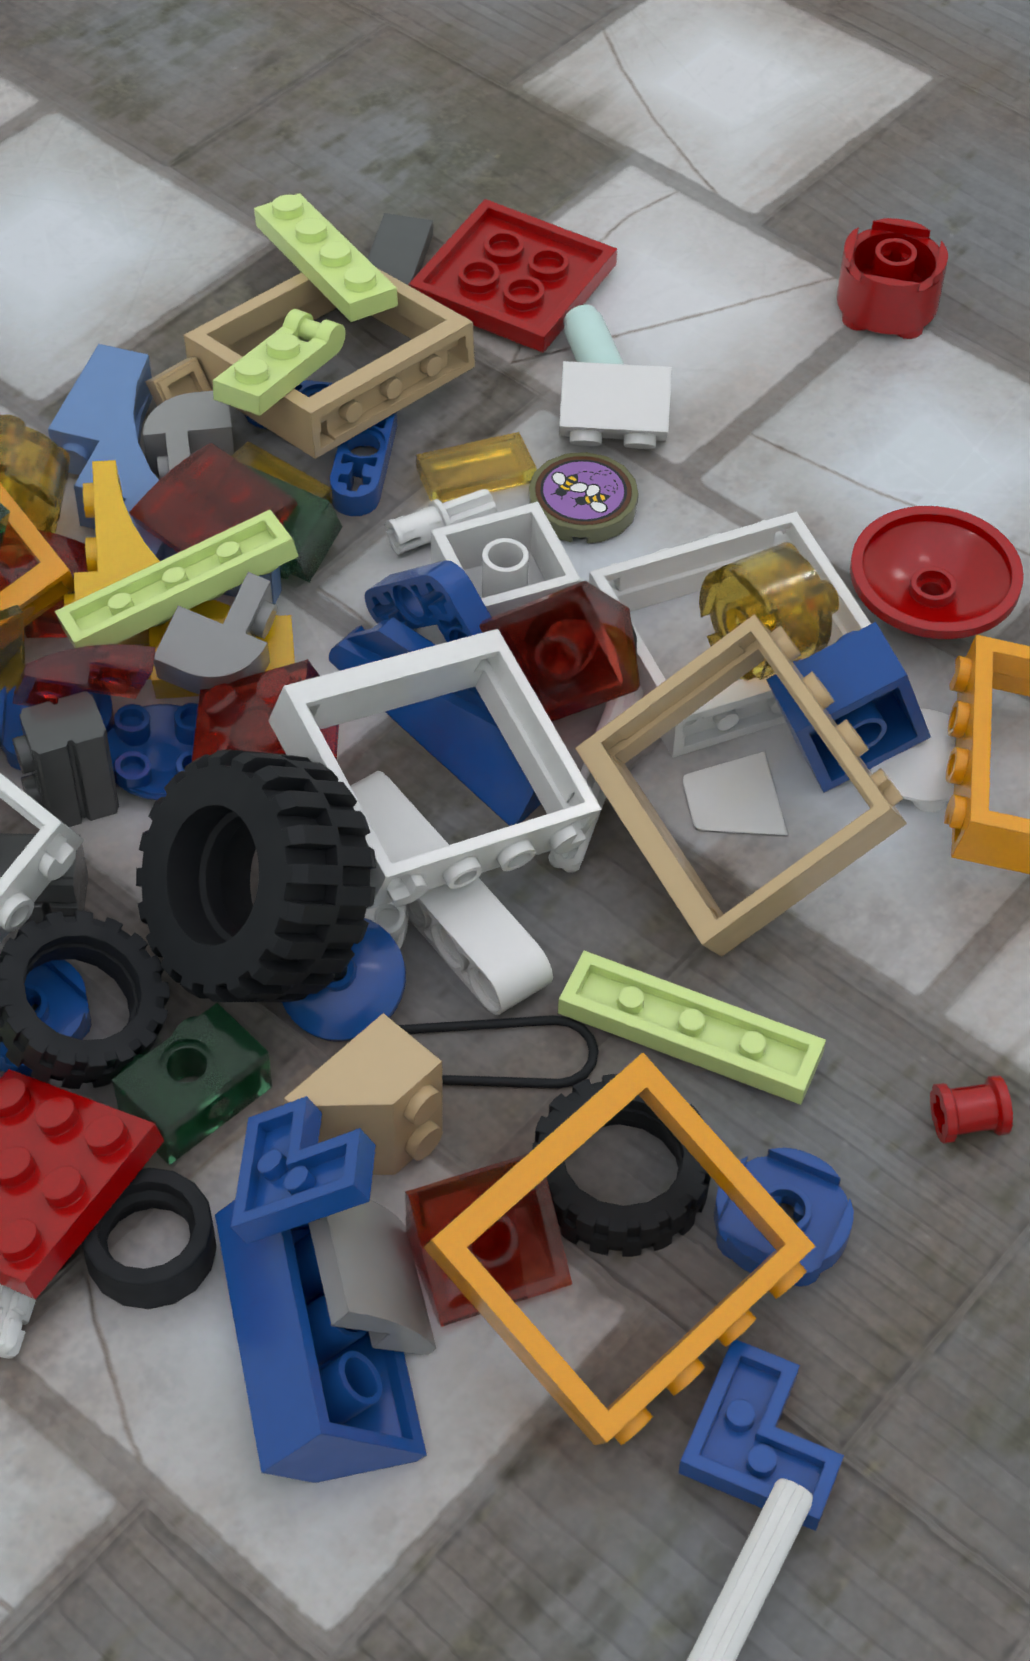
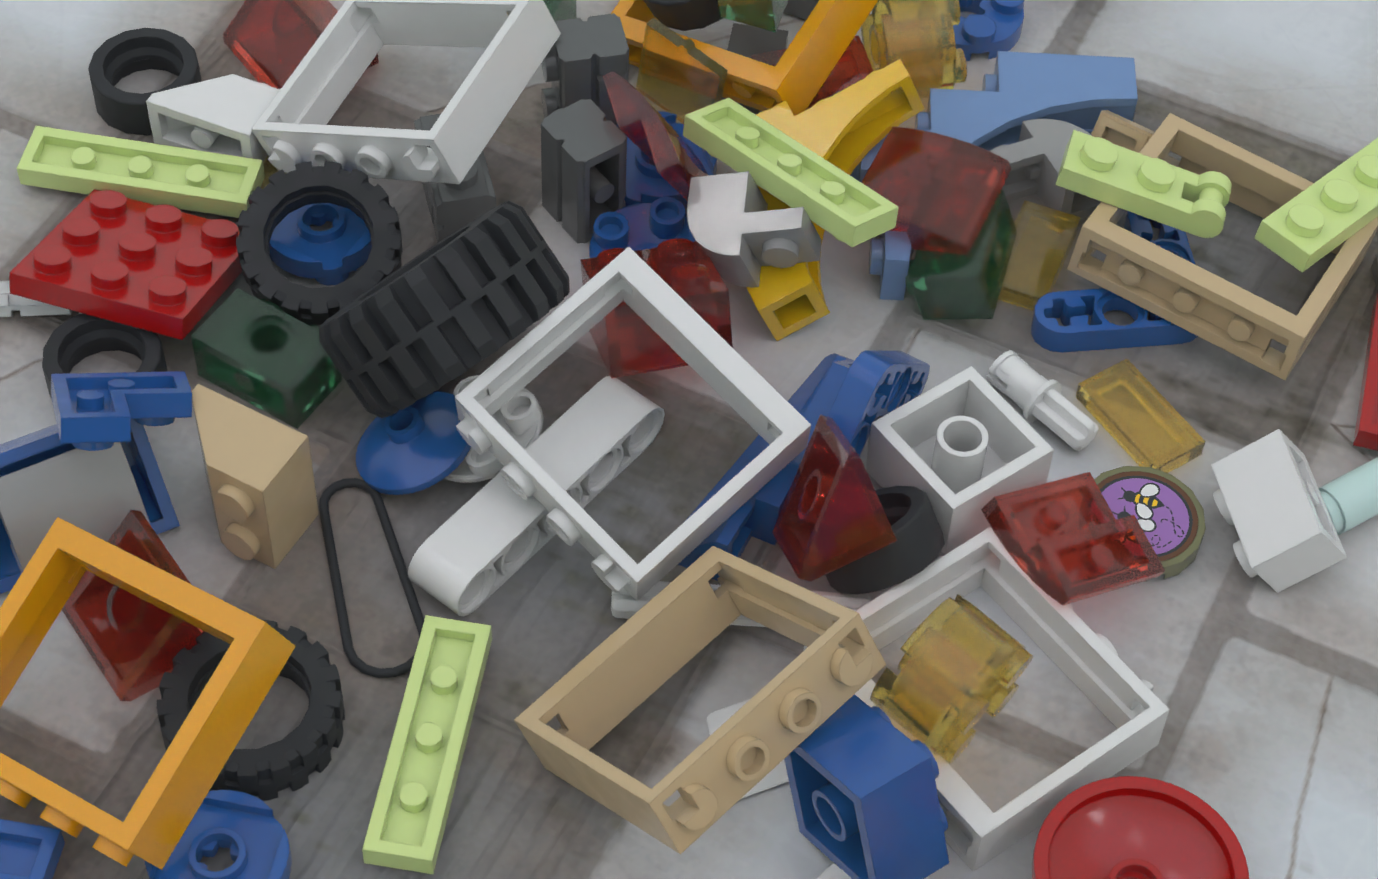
camera: 75 degrees right, 0 degrees up
none -> clear red slope [981,472,1165,606]

